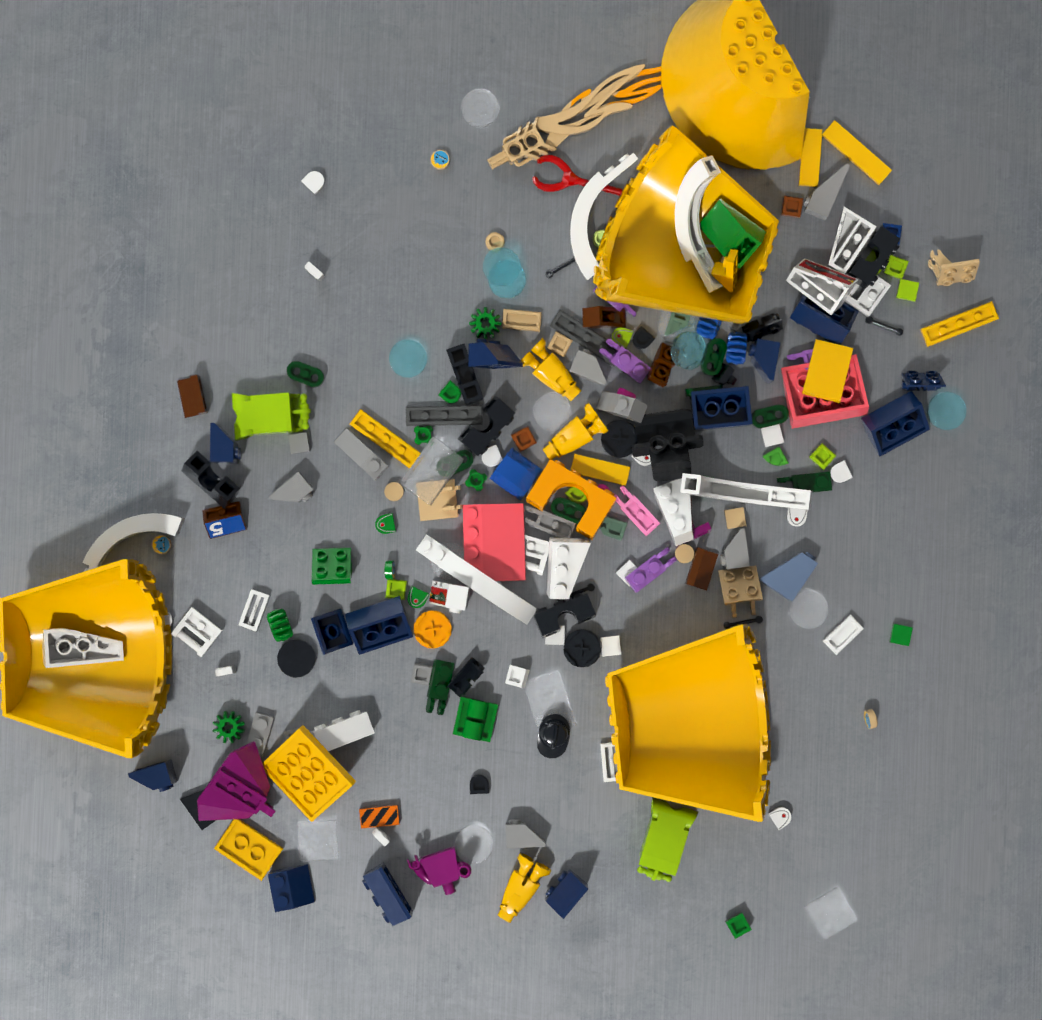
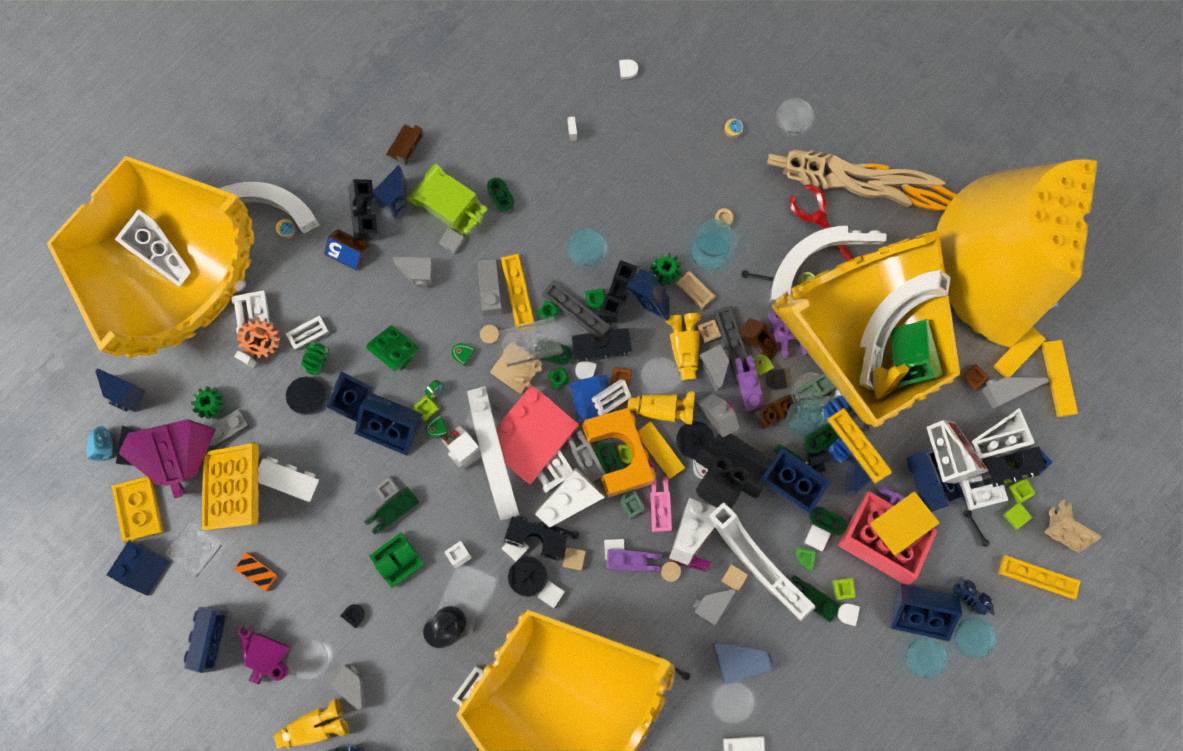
camera: 40 degrees right, 10 degrees down
white tile [372,827,391,846] -> none
light orange tile [414,610,452,648] -> none
black hinge [447,657,485,697] -> none
reddish brown panel [685,547,718,591] -> none
tan plate [718,565,763,618] -> none
black hinge [742,313,783,343] -> none
white tile [787,508,808,527] -> none
none -> medium azure rock [86,426,113,461]
none -> orange gear [236,317,280,359]
none -> tan tile [562,547,585,571]
none -> white tile [591,379,632,416]
none -> yellow tile [827,408,892,484]
none -> clear light blue tile [905,638,947,679]

